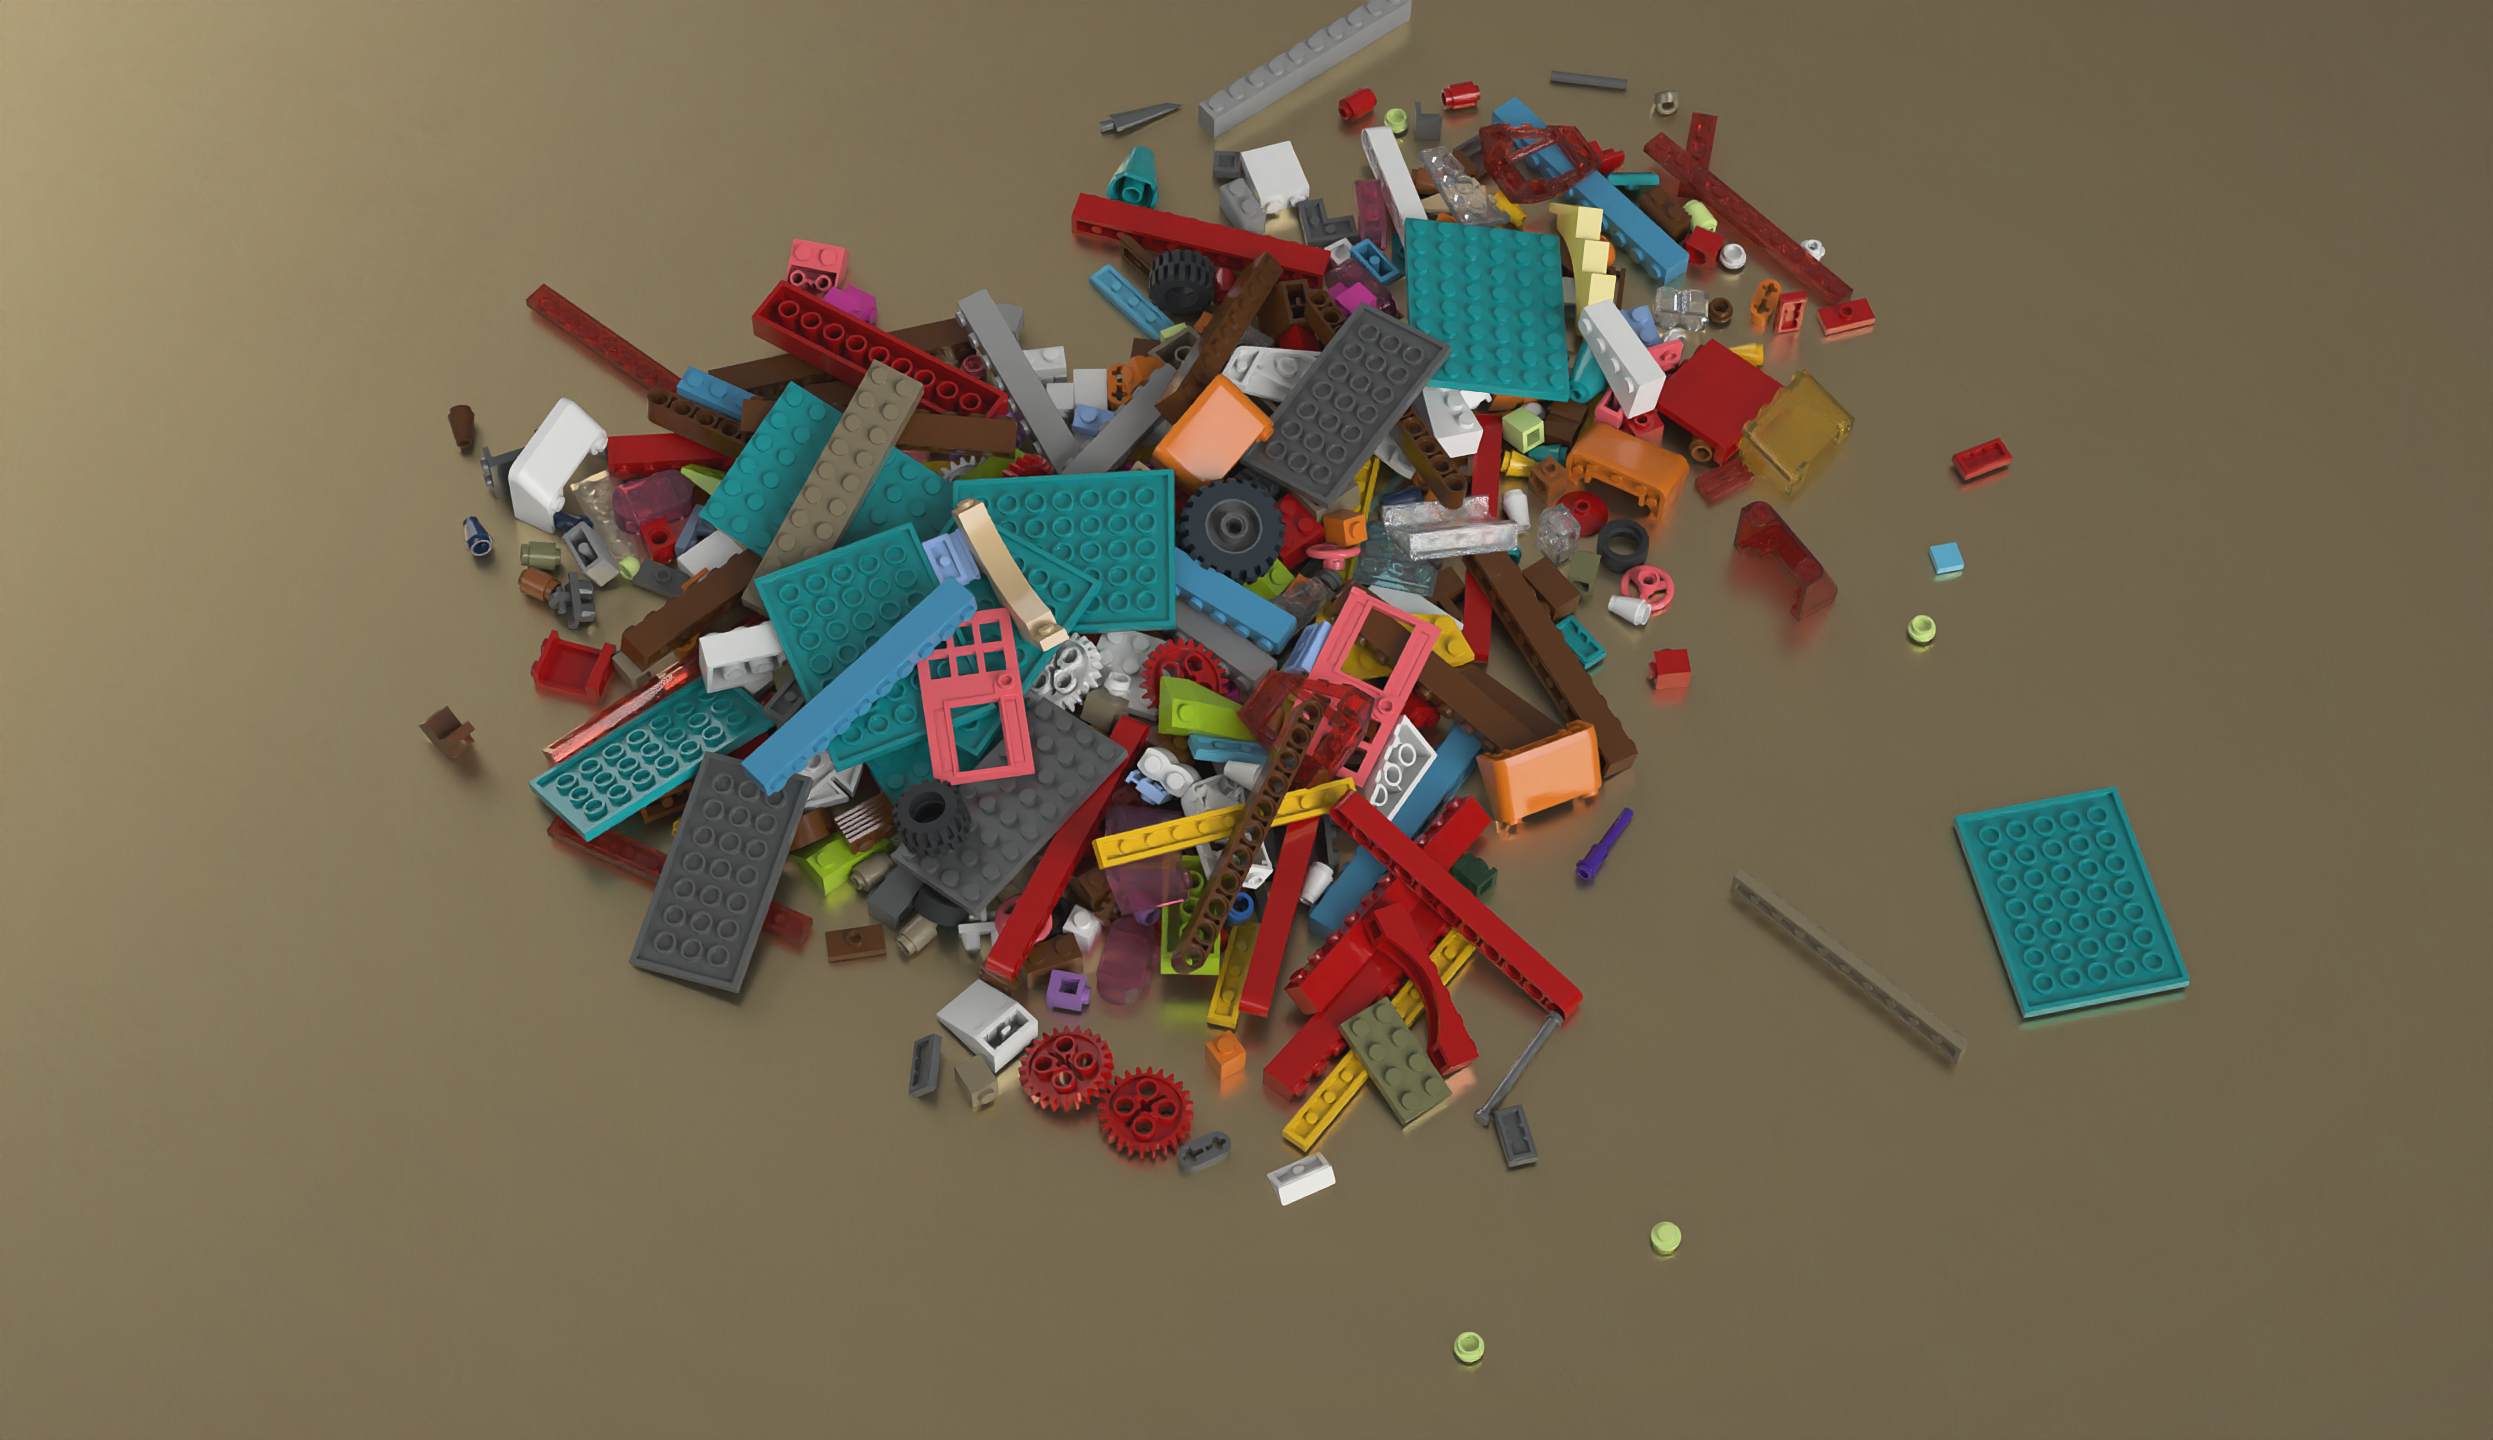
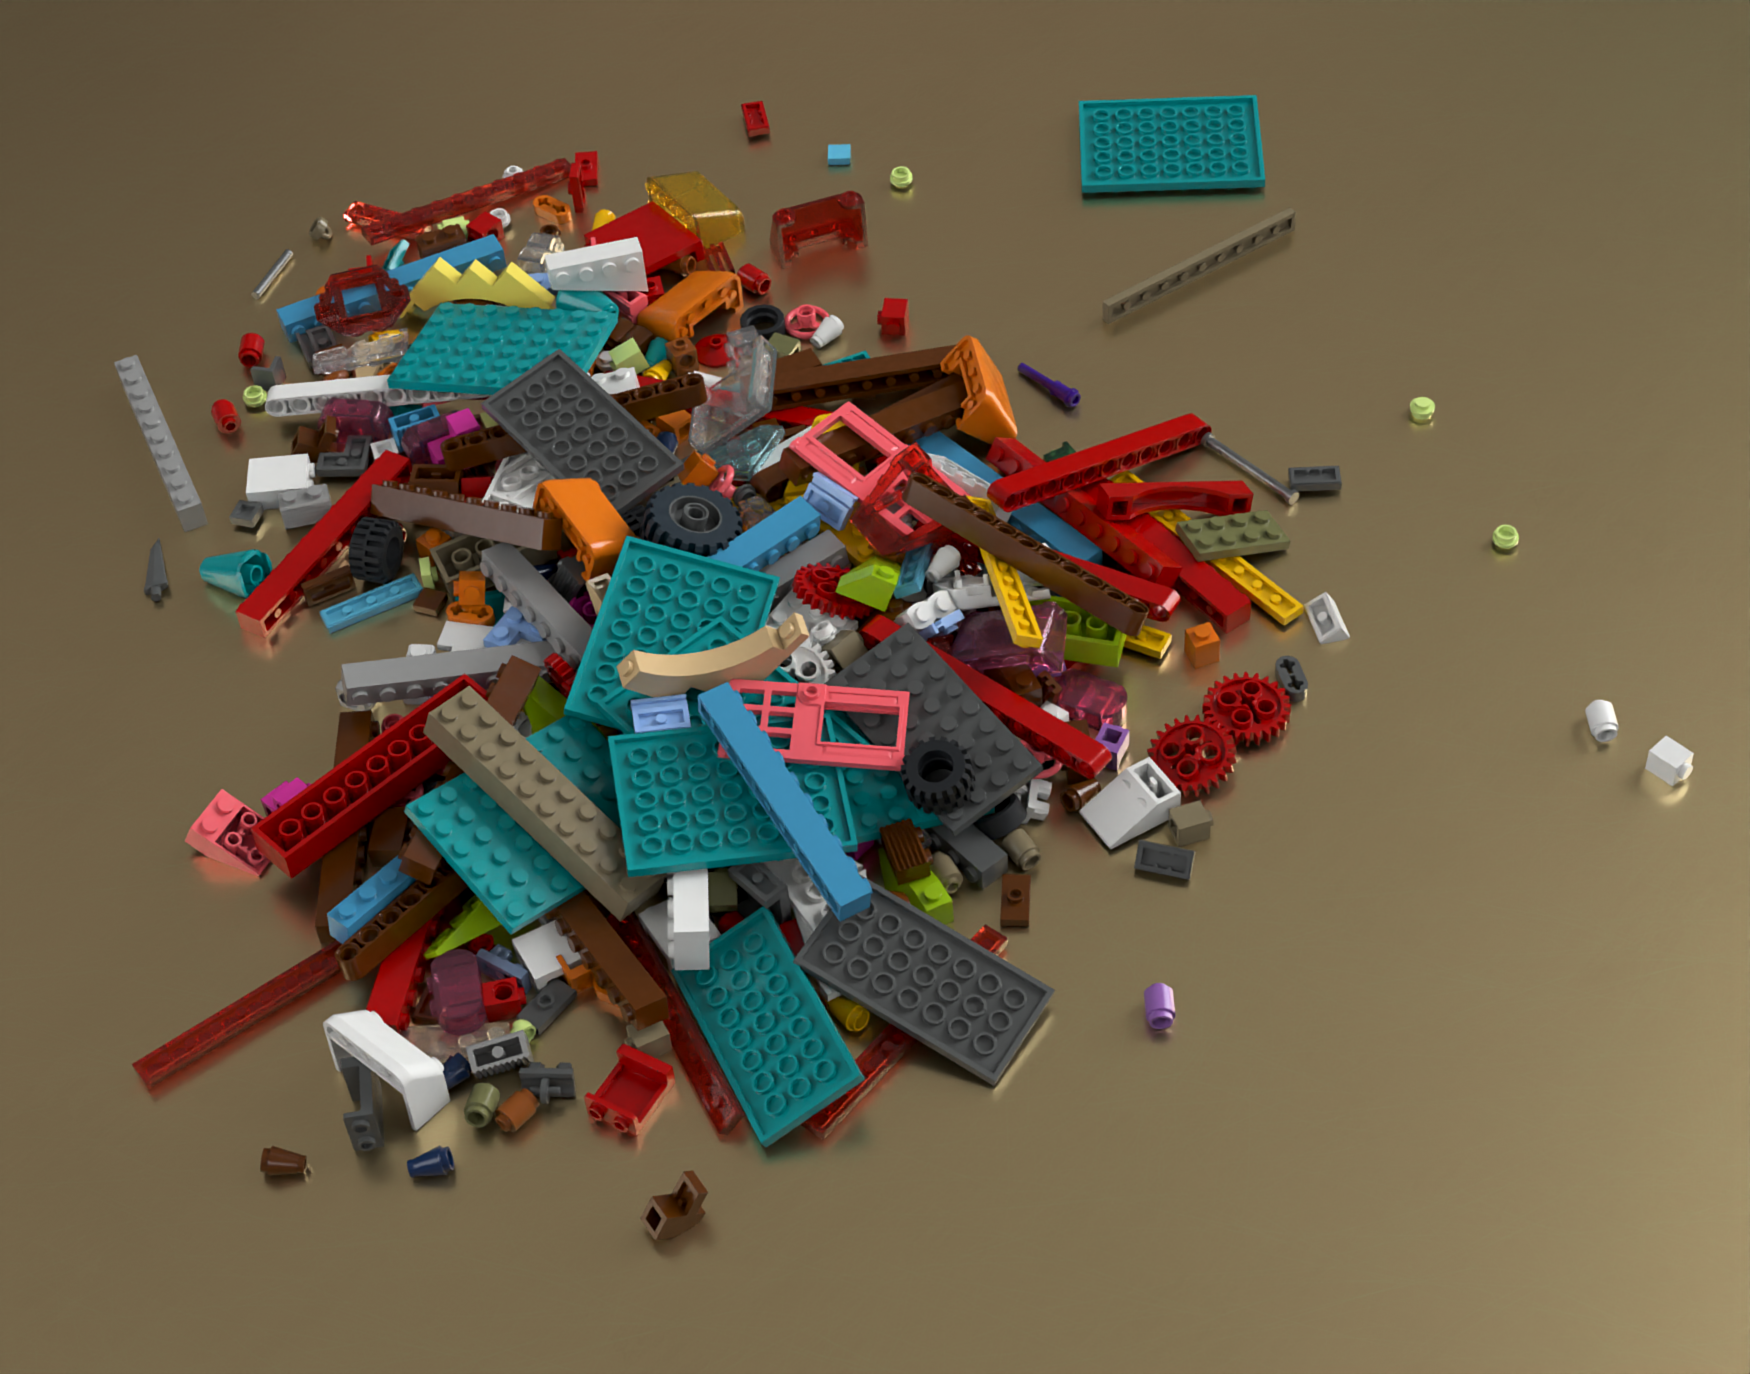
camera: 70 degrees left, 10 degrees down
none -> reddish brown brick [291,415,339,463]
none -> red brick [737,263,771,295]
none -> medium lavender brick [1144,983,1176,1029]

